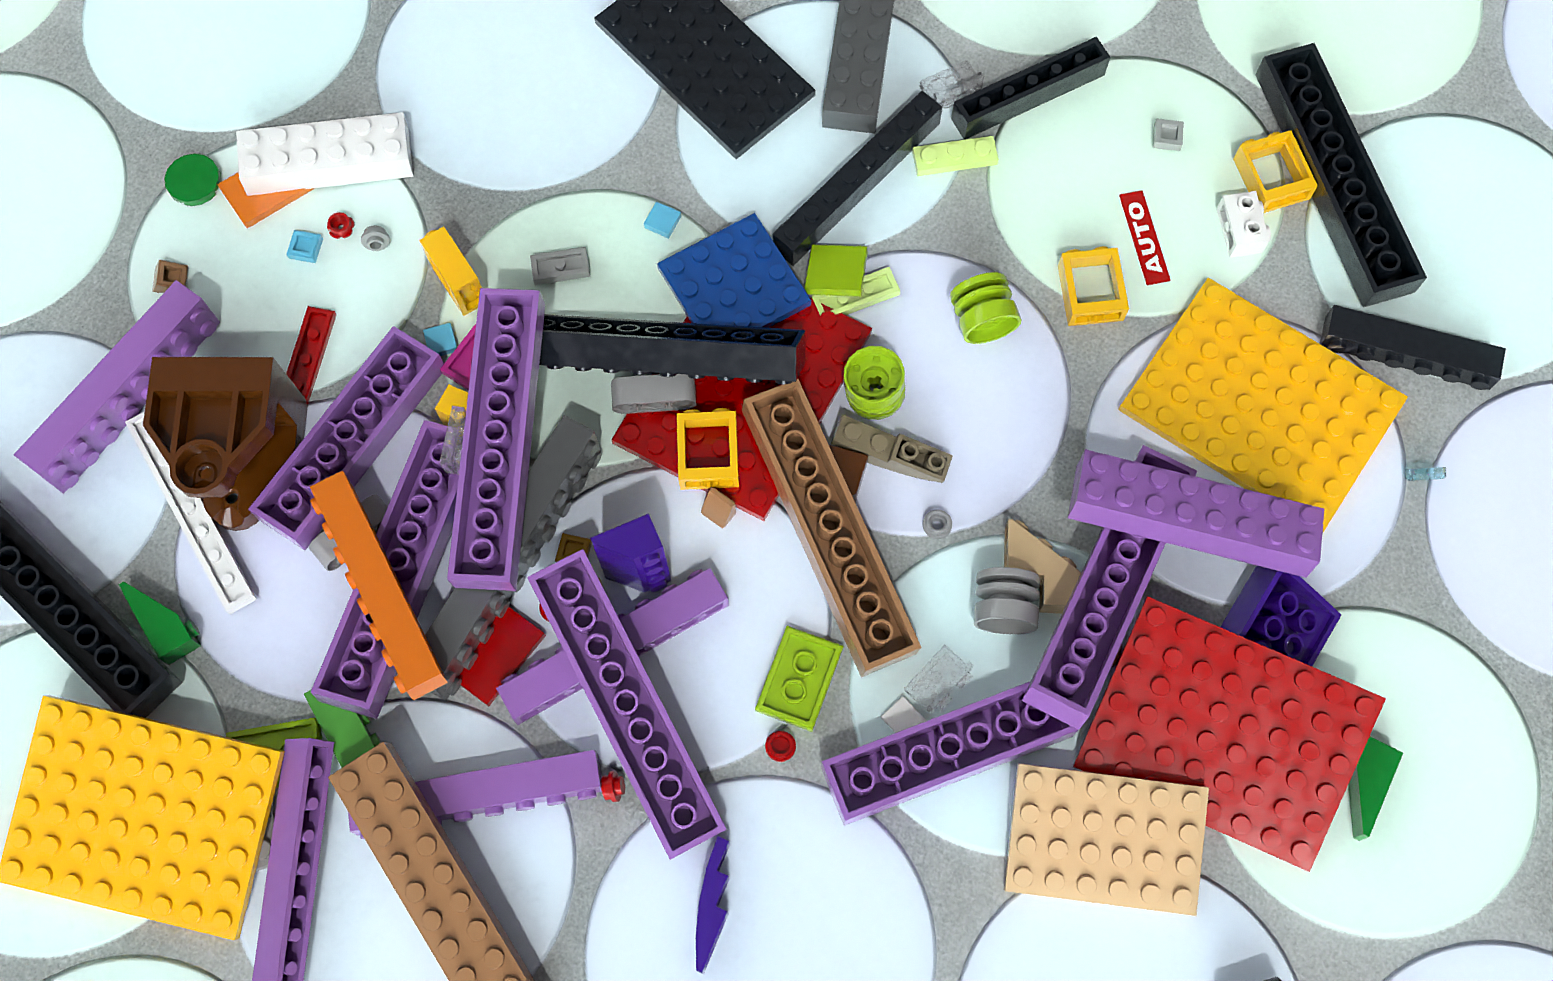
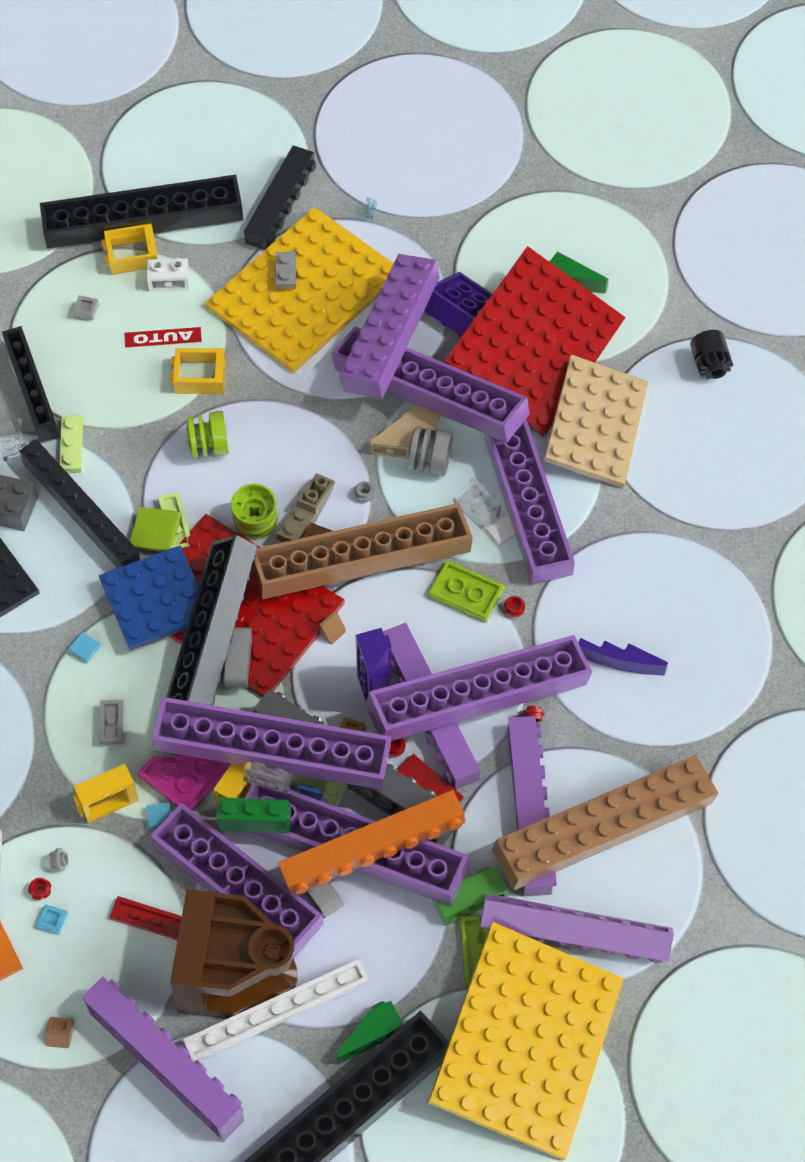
camera: 85 degrees left, 10 degrees down
yellow window [677,408,739,490] -> none
none -> green brick [216,797,292,834]
none -> light grey plate [276,251,296,289]

